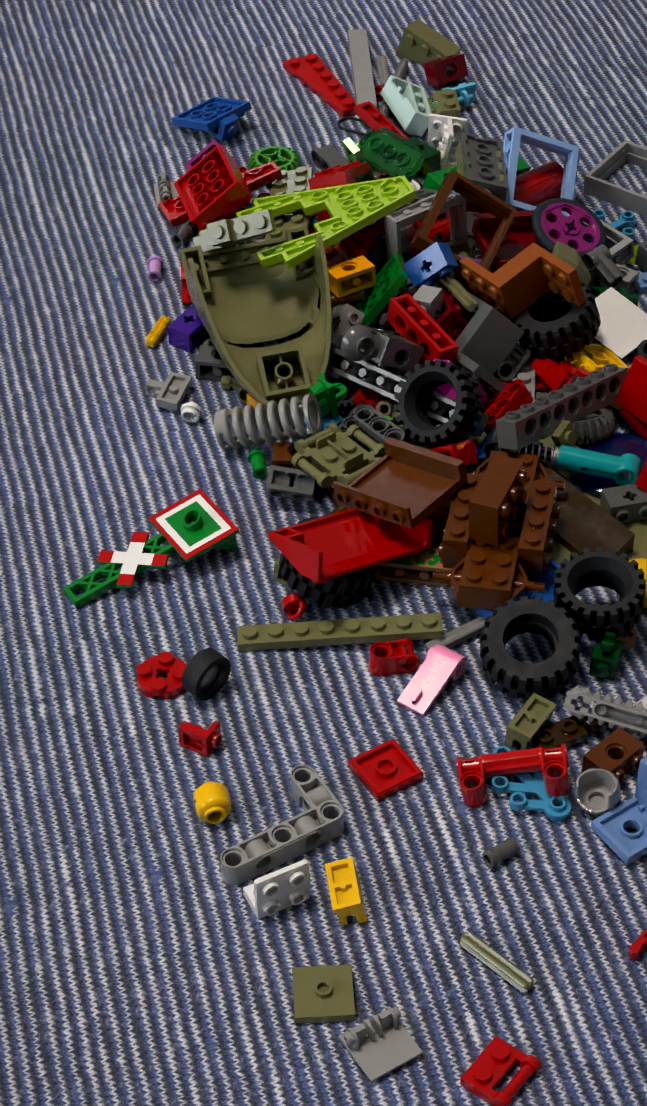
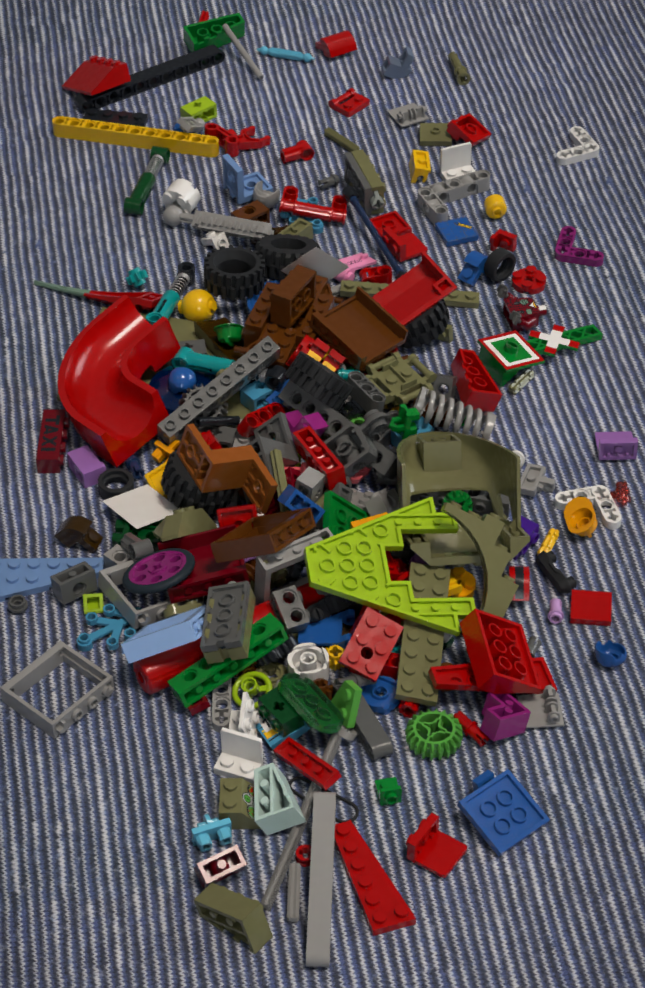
camera: 175 degrees left, 0 degrees up
none -> blue hair [167,367,197,394]
none -> green piece [213,323,244,347]
none -> red piece [280,140,315,163]
none -> white sticker [281,247,349,281]
none -> red plate [286,334,315,367]
none -> dark blue hose [342,185,406,280]
none -> piece [344,149,386,216]
none -> green bracket [374,777,402,806]
none -> red bracket [382,226,428,262]
none -> red bracket [406,813,467,878]
none -> blue tile [435,216,479,247]
none -> green gear [442,490,473,513]
none -> red plate [446,113,492,147]
none -> red wedge [451,349,503,412]
none -> blue brick [458,250,488,287]
none -> dark red torso [497,284,547,332]
none -> black piece [536,551,577,593]
none -> white beam [554,485,622,530]
none -> magenta beam [555,226,604,267]
none -> white beam [556,126,599,165]
none -> light orange piece [564,497,597,538]
none -> red tile [570,589,612,626]
none -> blue hair [594,640,627,668]
none -> medium lavender bracket [595,431,638,460]
none -> clear red plant [610,481,631,506]

